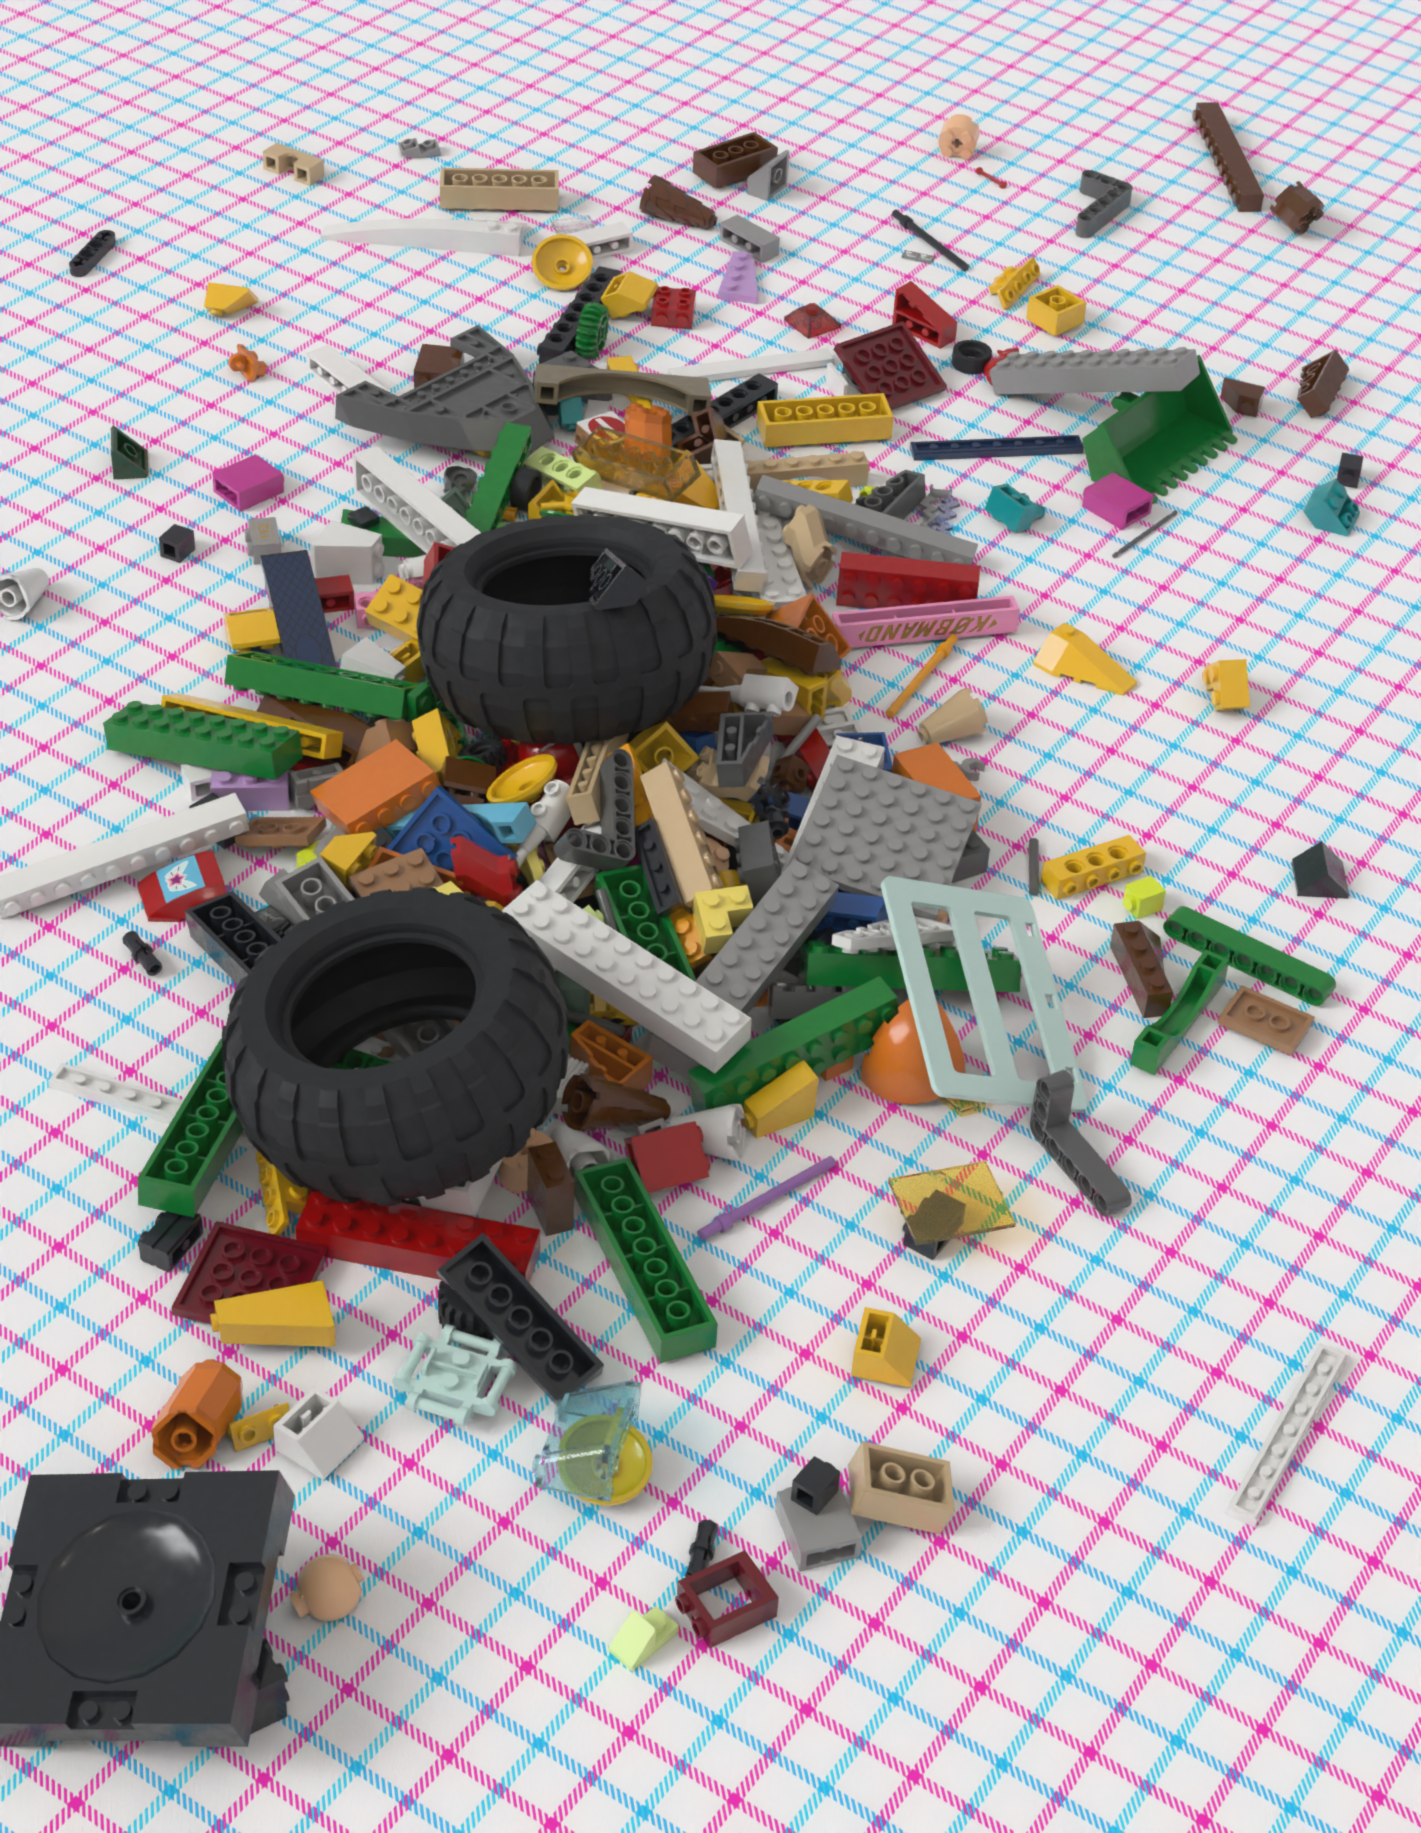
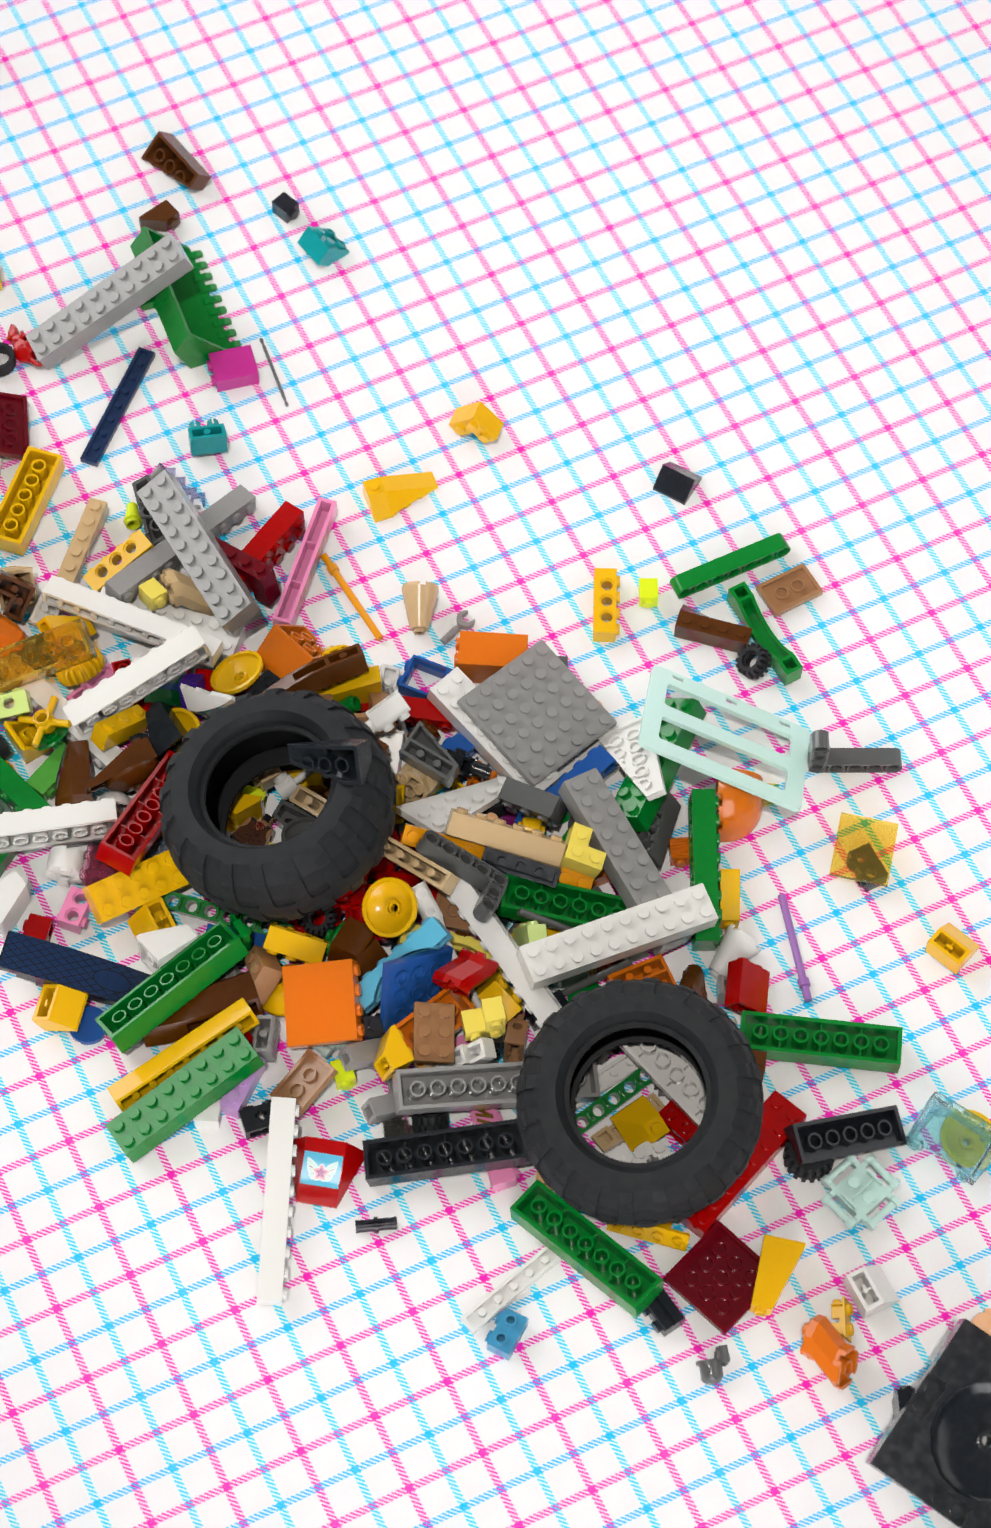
camera: 60 degrees left, 20 degrees up
dark grey bar [1029,838,1039,896] -> none
none -> light grey brick [136,469,261,634]
none -> light yellow brick [138,577,167,612]
none -> dark red arch [215,537,281,607]
none -> dark azure brick [485,1307,529,1361]
none -> dark grey piece [695,1345,730,1385]
none -> black tyre [735,643,772,680]

